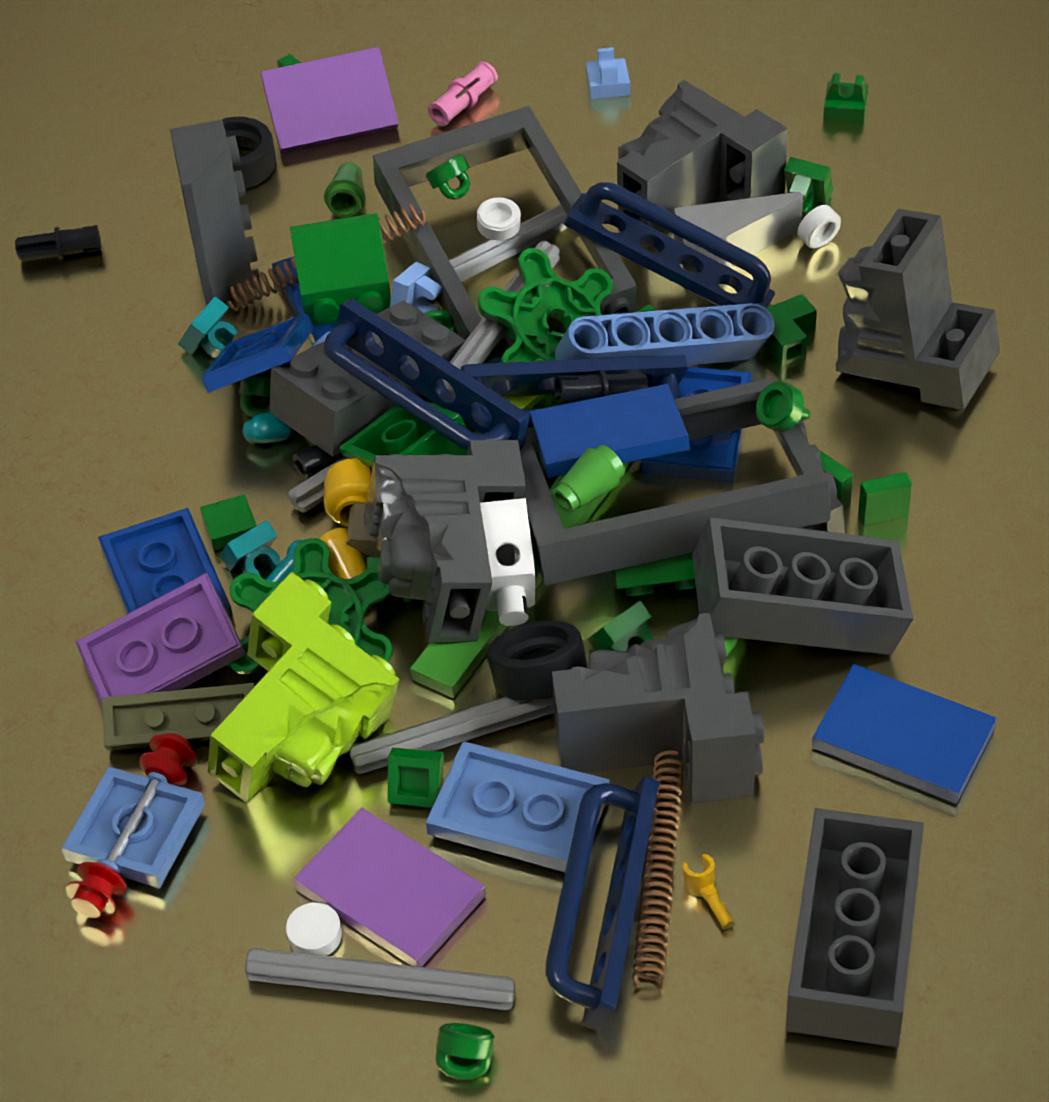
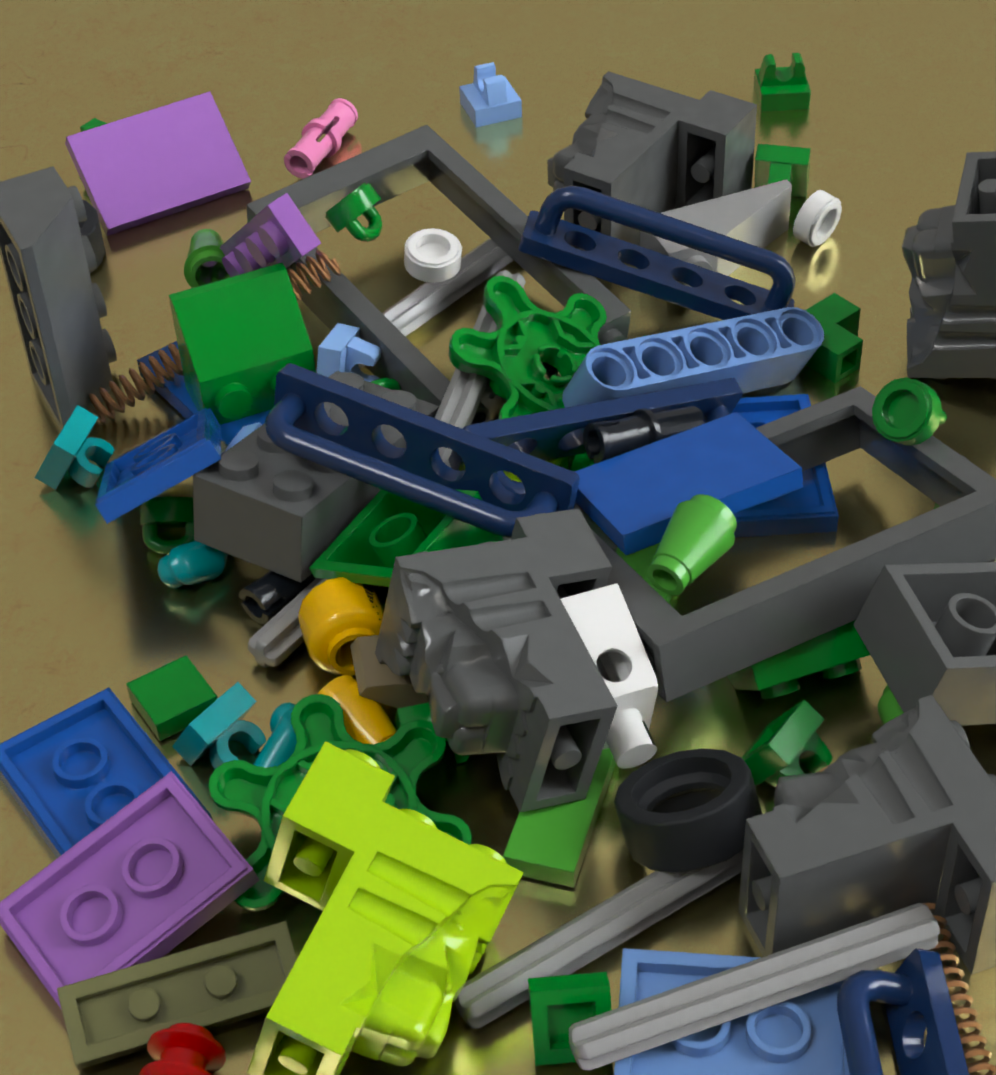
camera: 15 degrees left, 5 degrees down
none -> medium lavender plate [220,193,321,277]
none -> light grey axle [569,903,940,1071]

